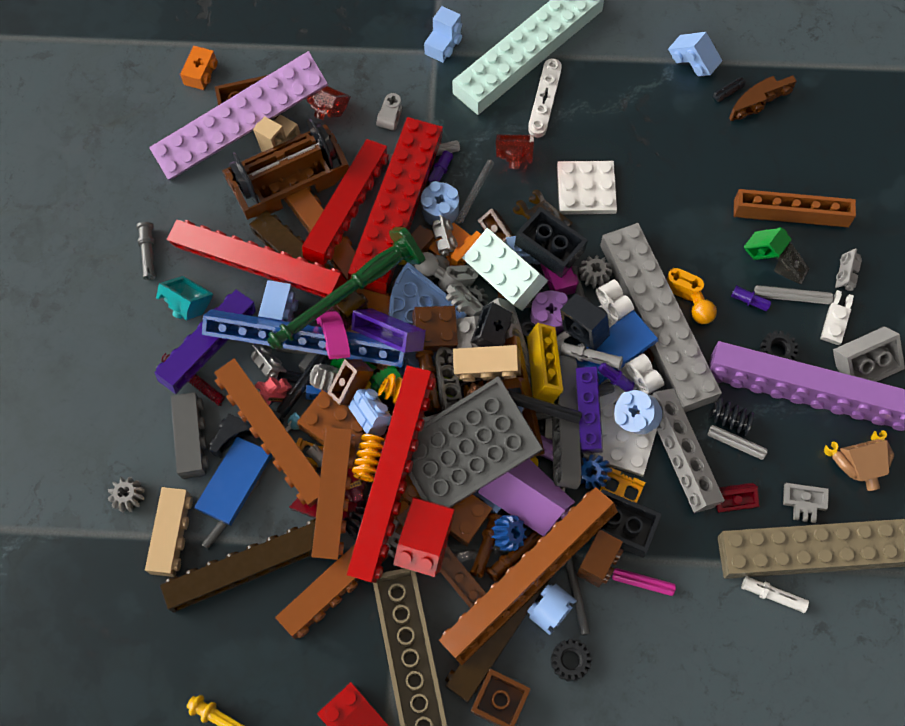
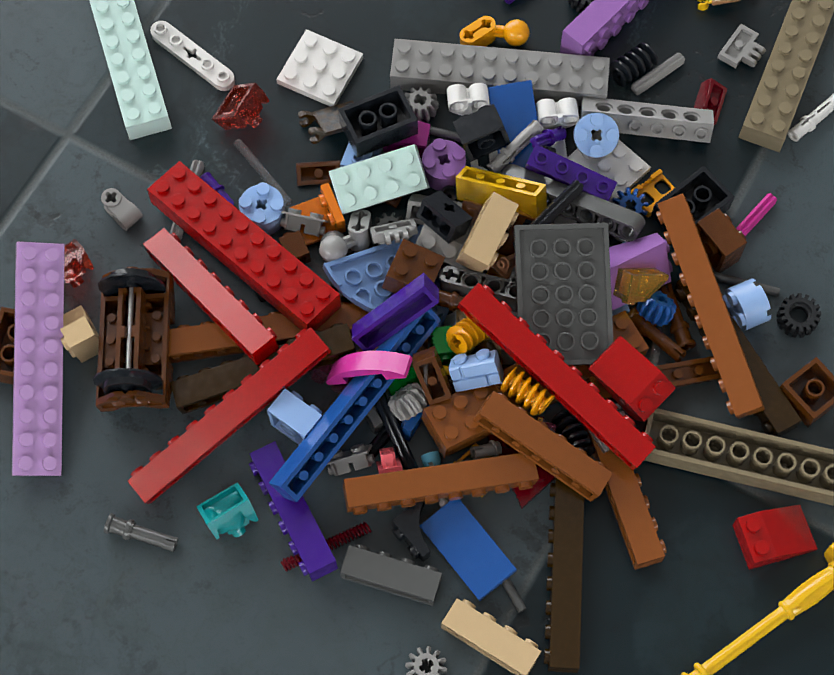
camera: 65 degrees left, 0 degrees up
dark green piece [267,227,426,349] -> none
light blue brick [424,6,462,63] -> none
none -> clear yellow slope [613,268,669,305]

